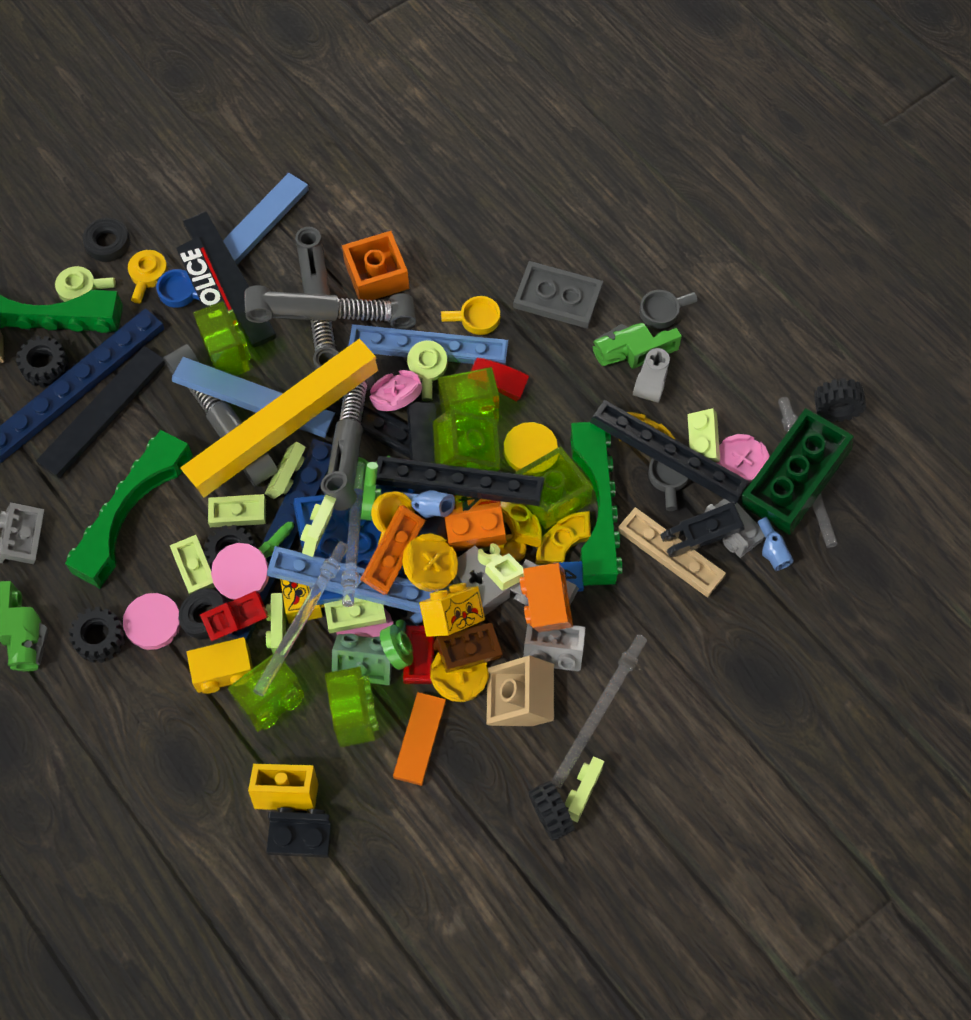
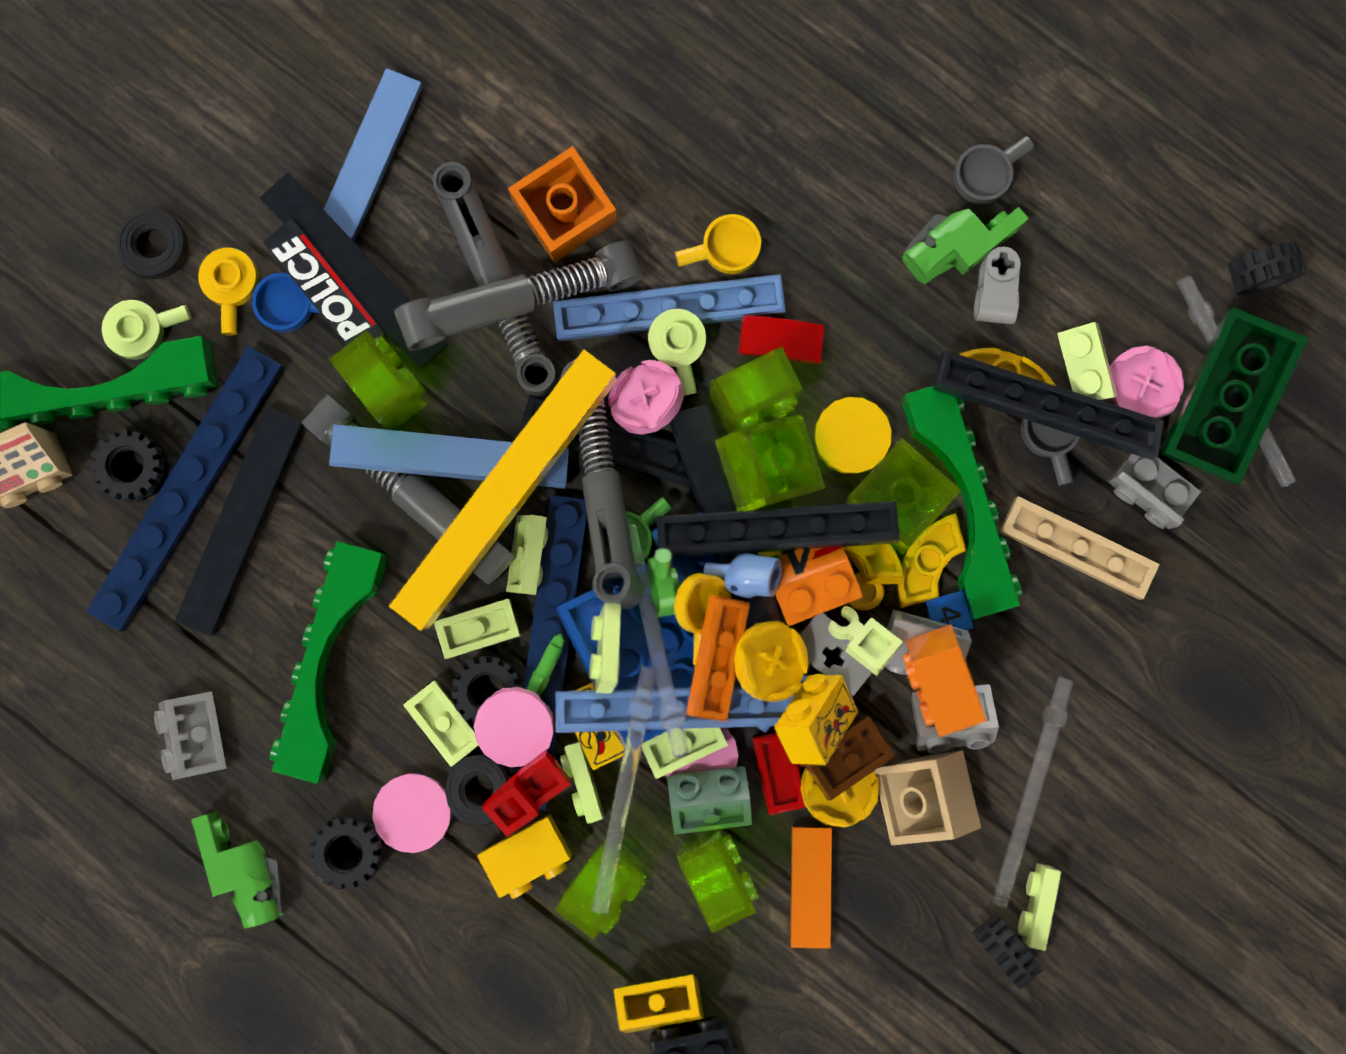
camera: 15 degrees left, 20 degrees up
bright green piece [380,620,413,670] -> none
dark grey plate [513,261,603,329] -> none
black hinge [660,502,745,557] -> none
medium blue piece [757,517,794,571] -> none

